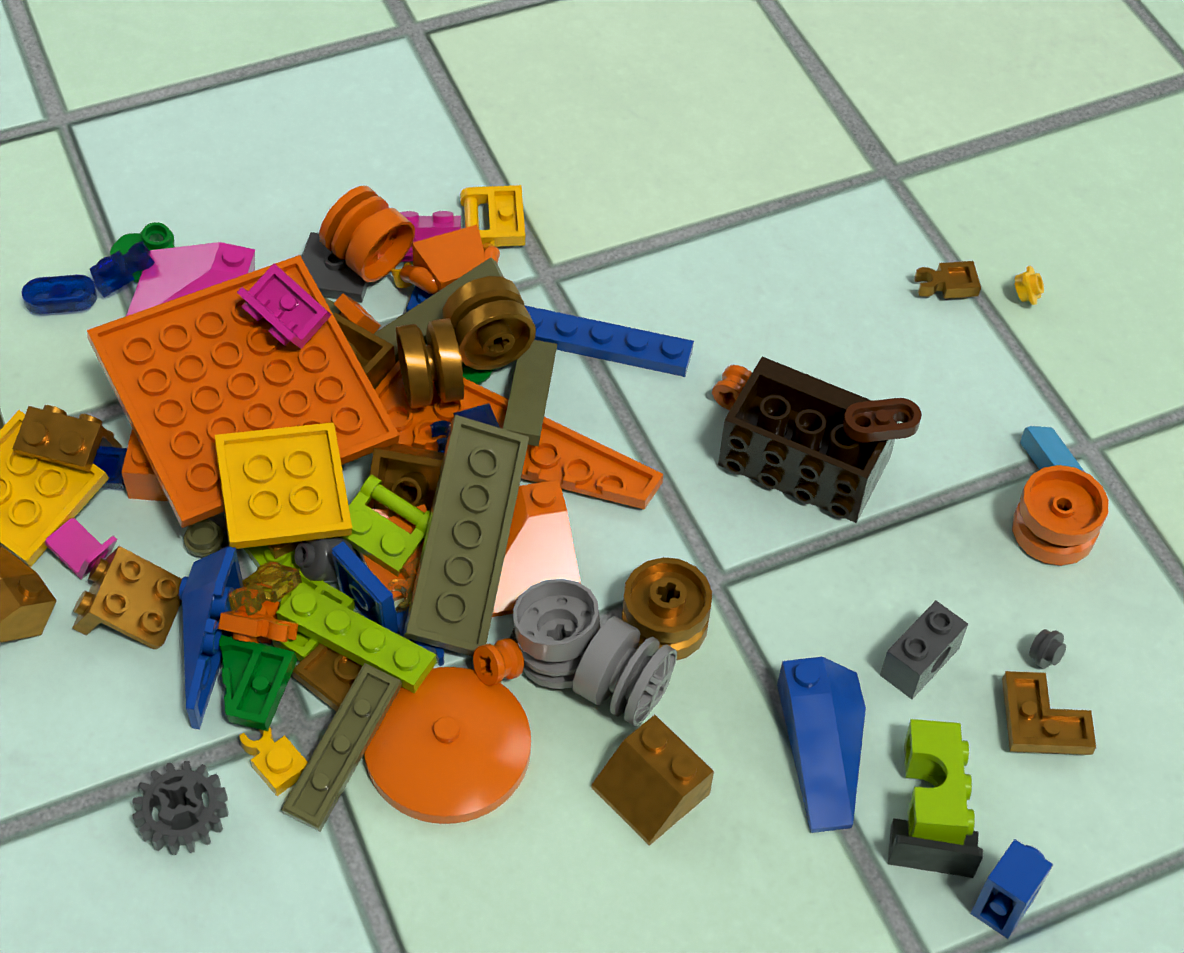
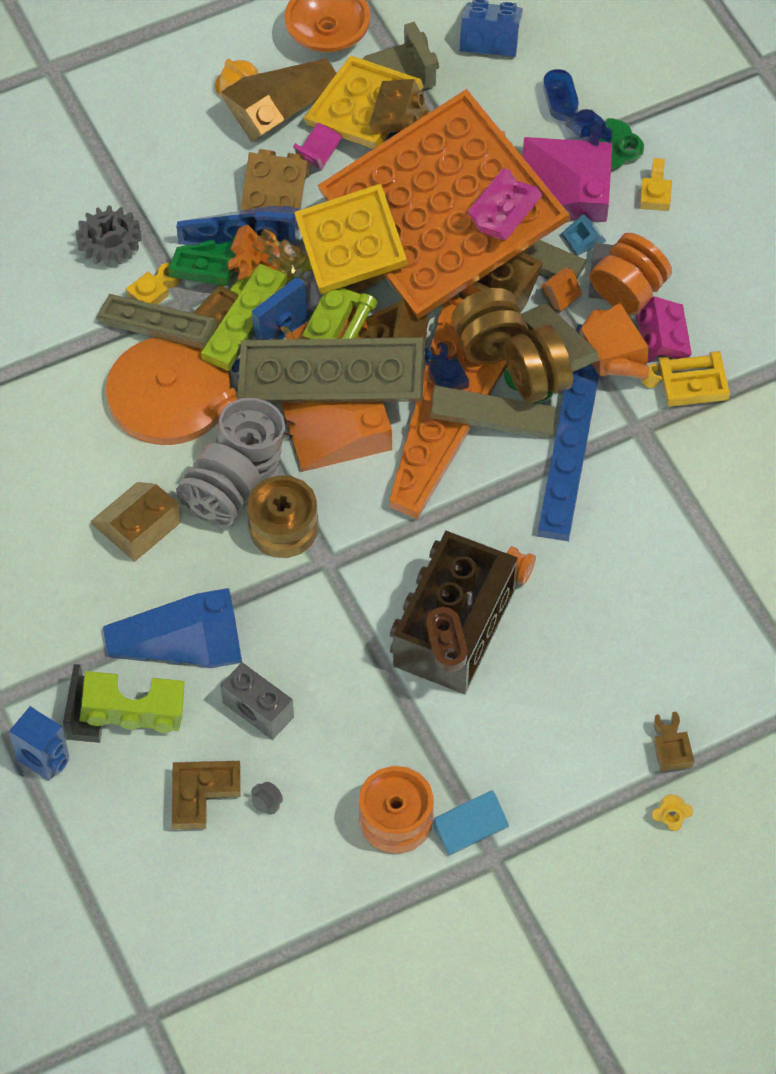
camera: 90 degrees right, 5 degrees up
none -> yellow plate [640,158,672,211]

